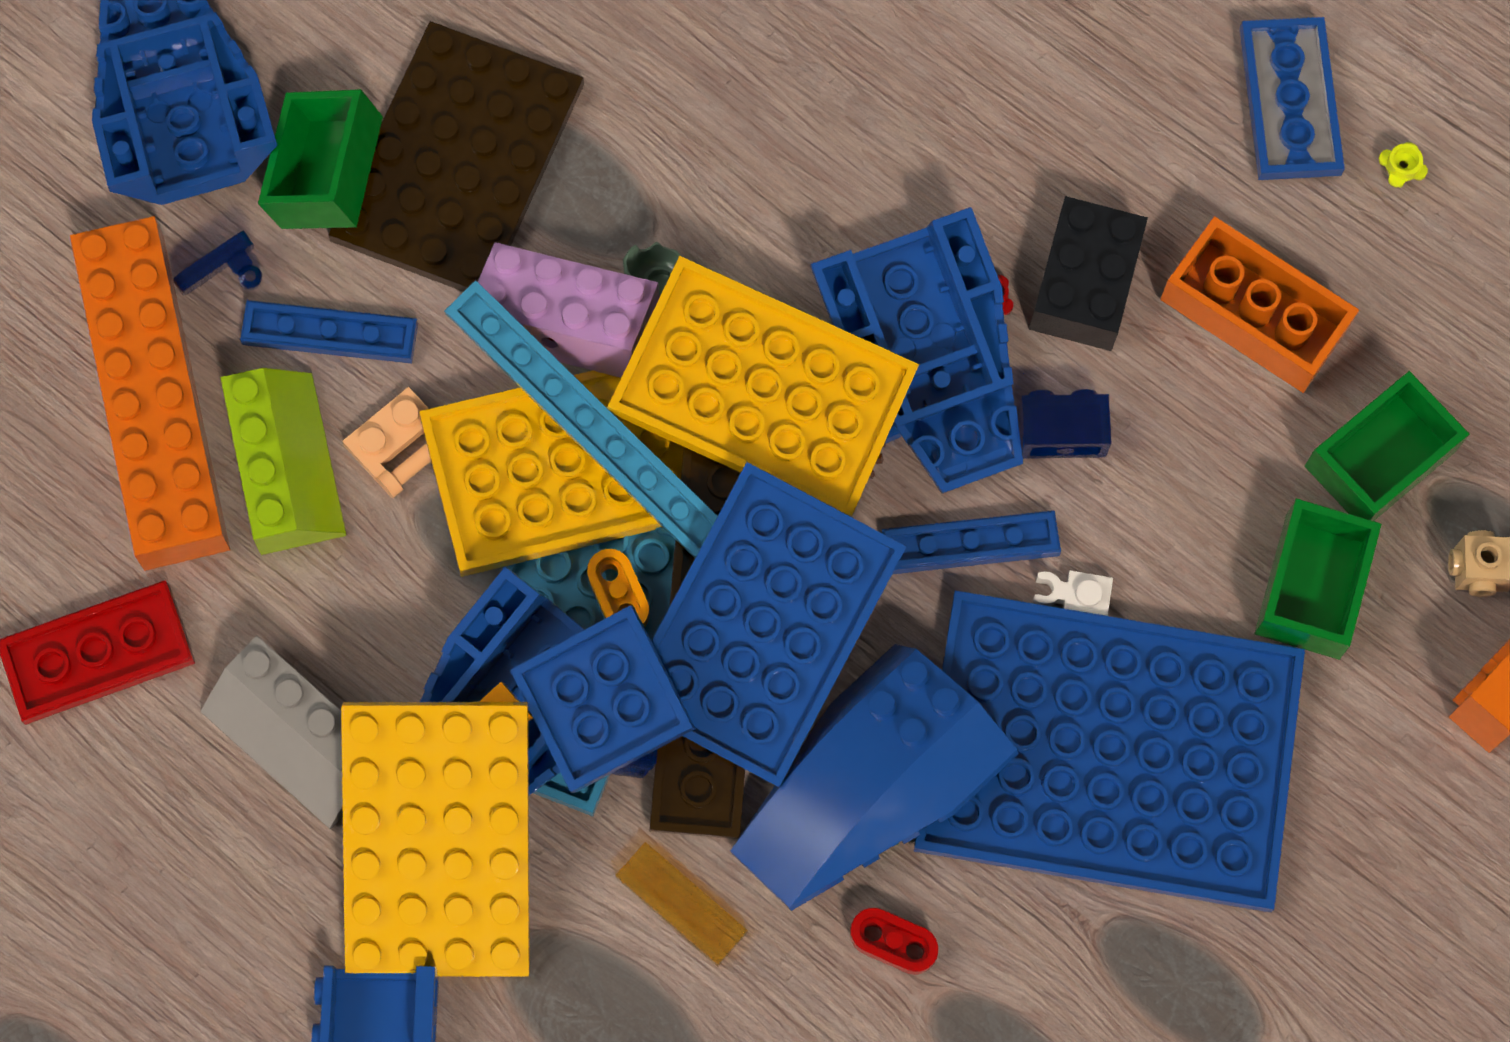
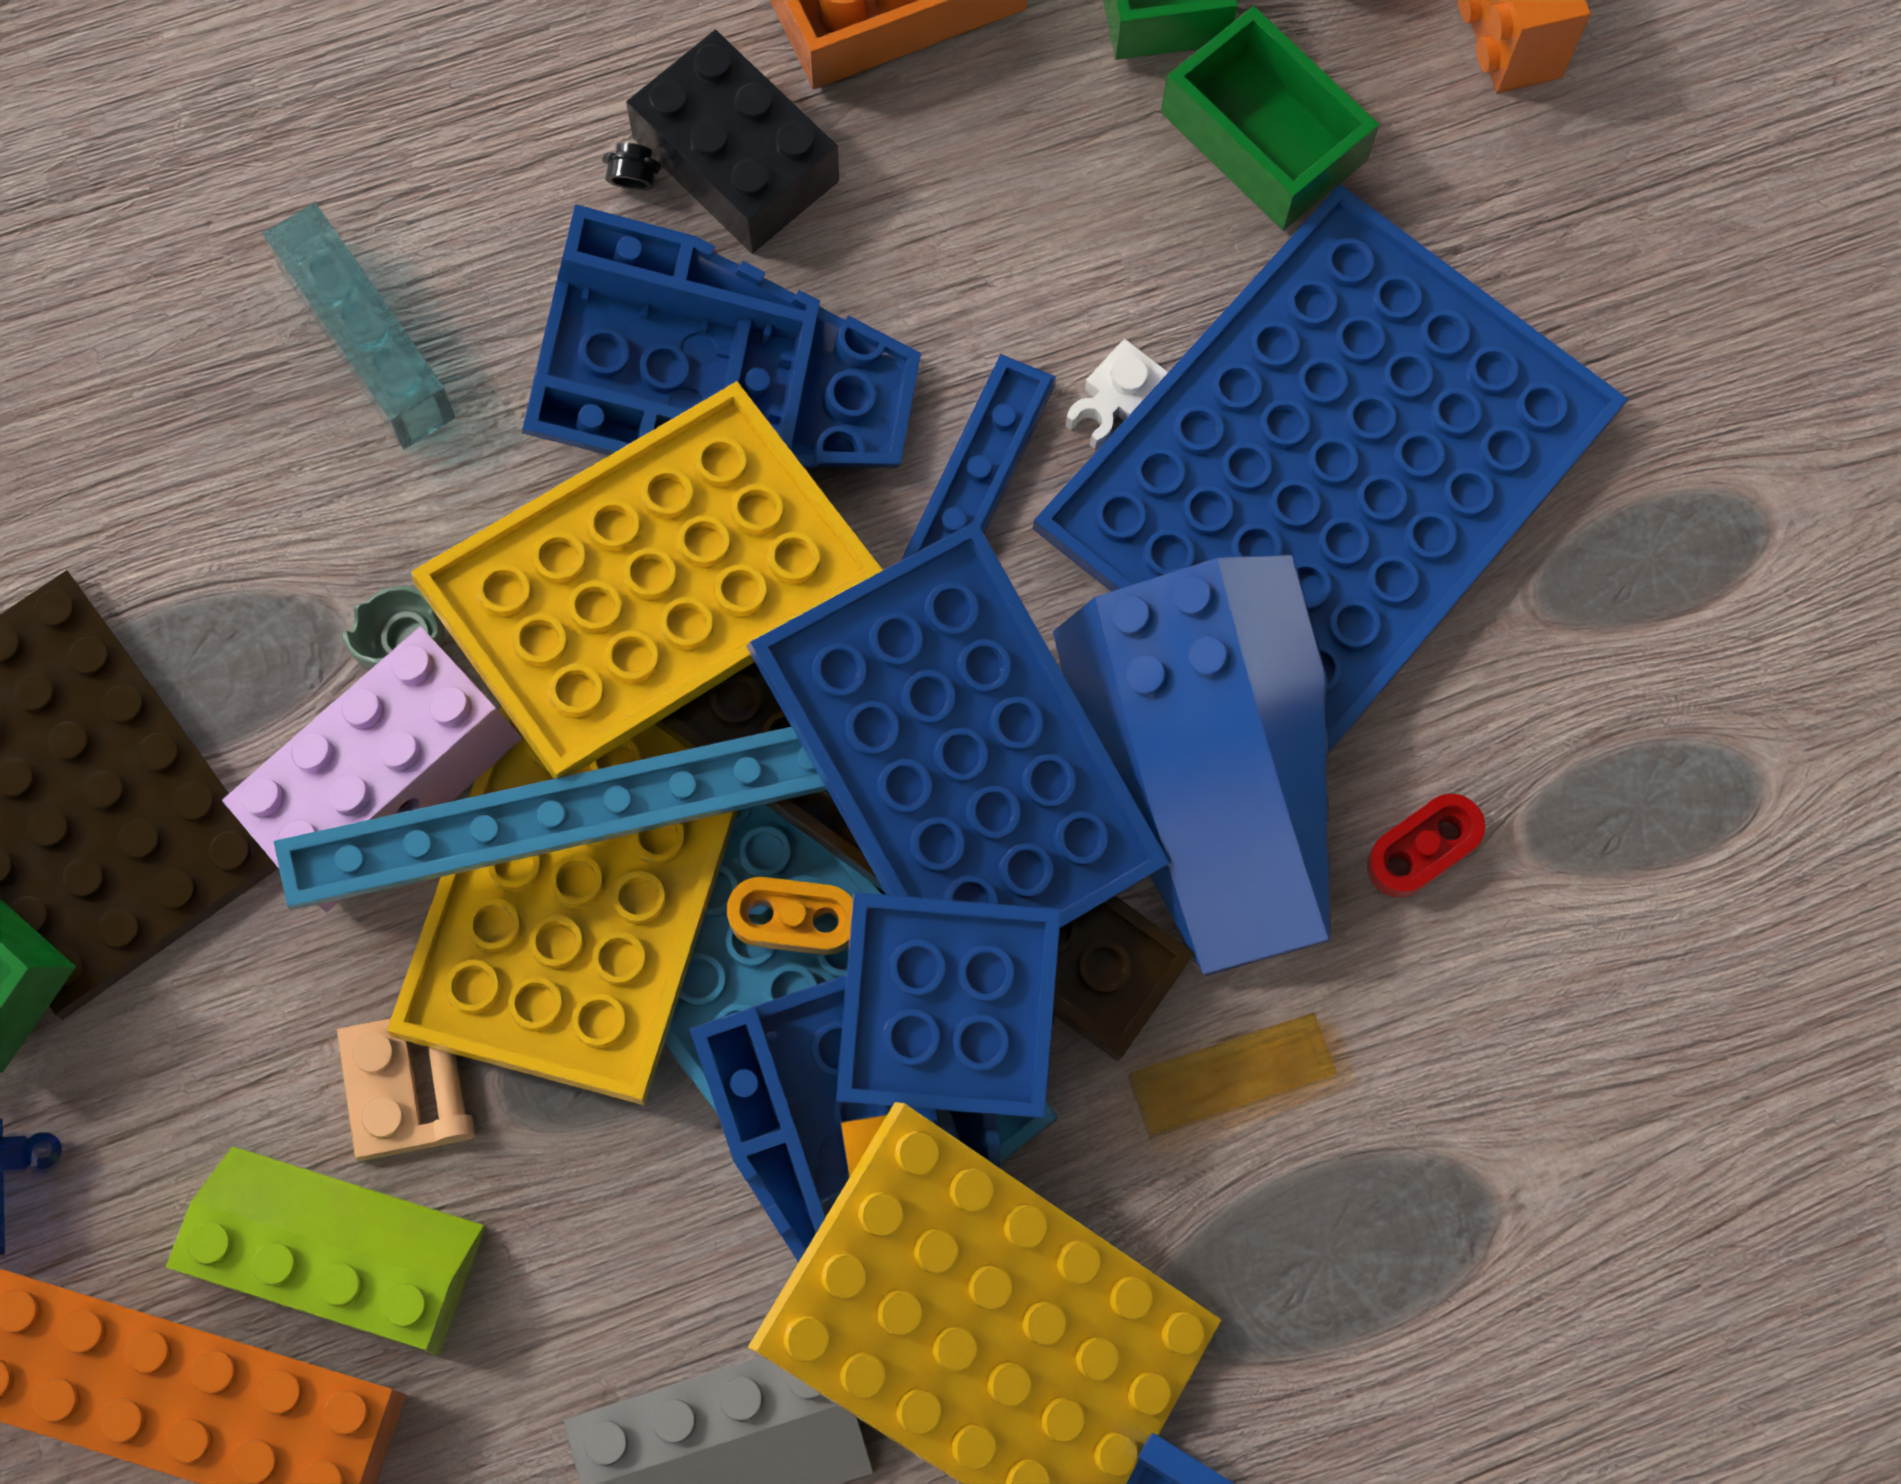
camera: 60 degrees left, 0 degrees up
blue tile [240,300,418,364] -> none
clear blue brick [1018,389,1112,459] -> none
none -> clear light blue brick [262,202,455,450]
none -> black plate [602,143,661,190]

